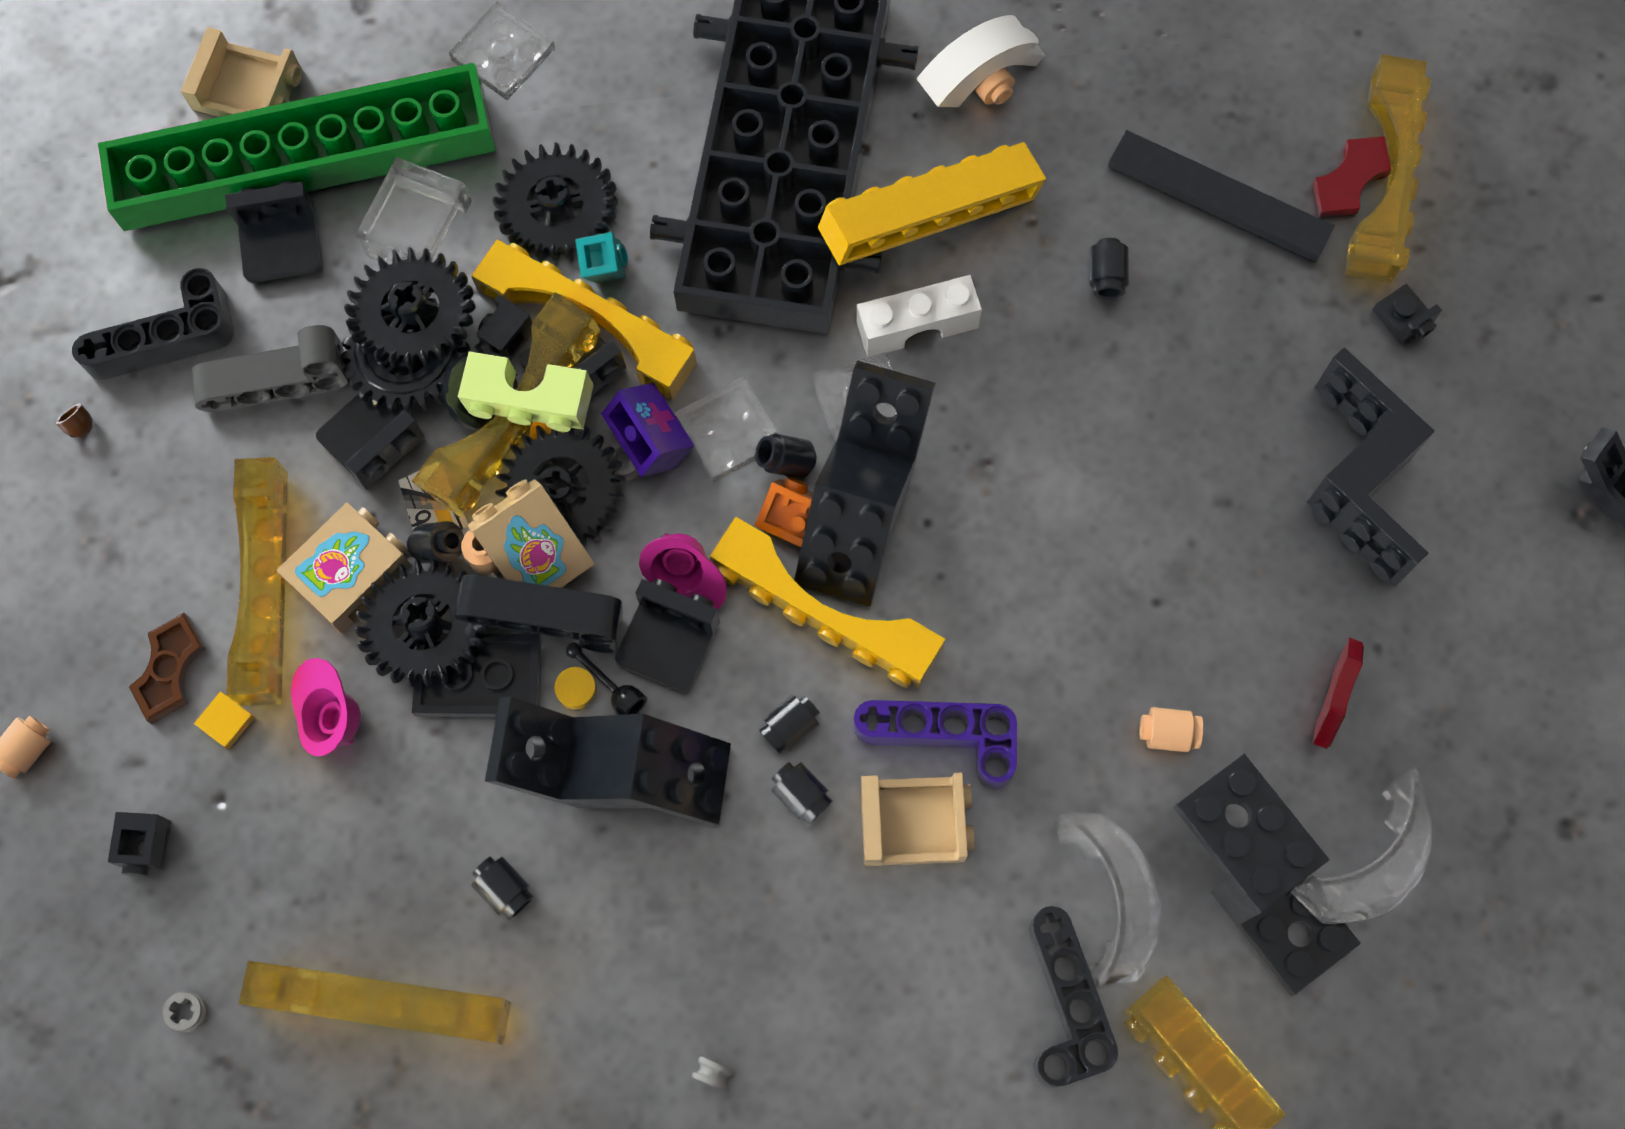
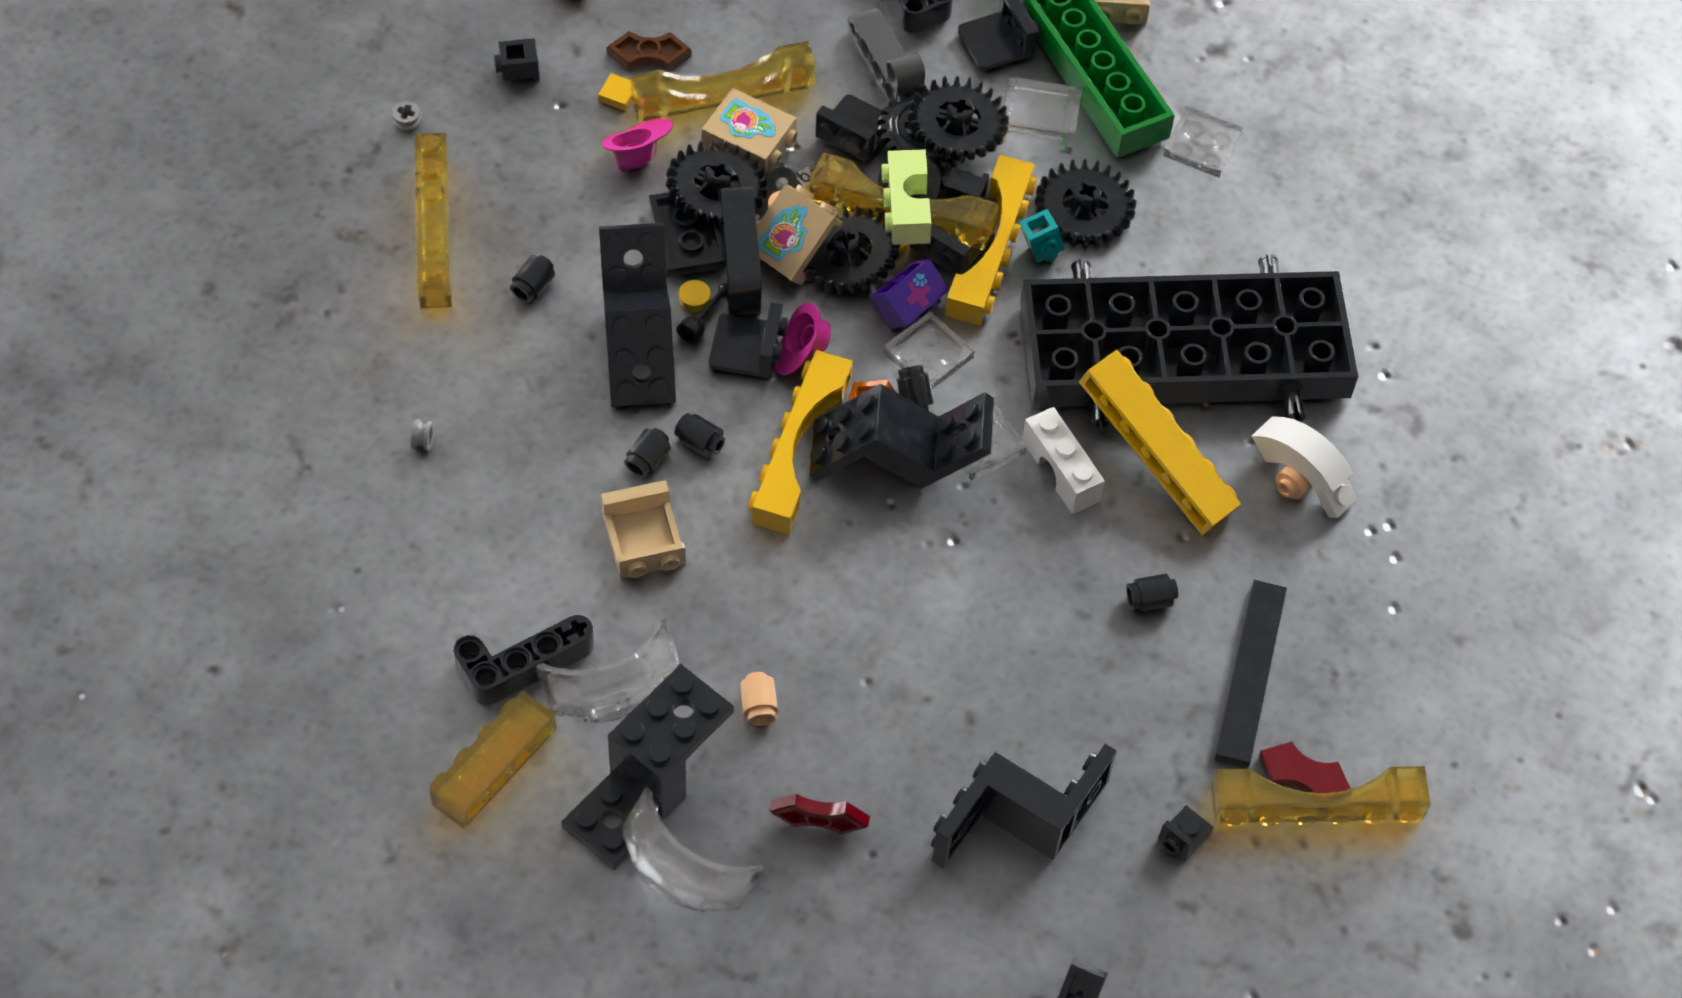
camera: 70 degrees right, 15 degrees down
dark purple beam [854,700,1017,790] -> none

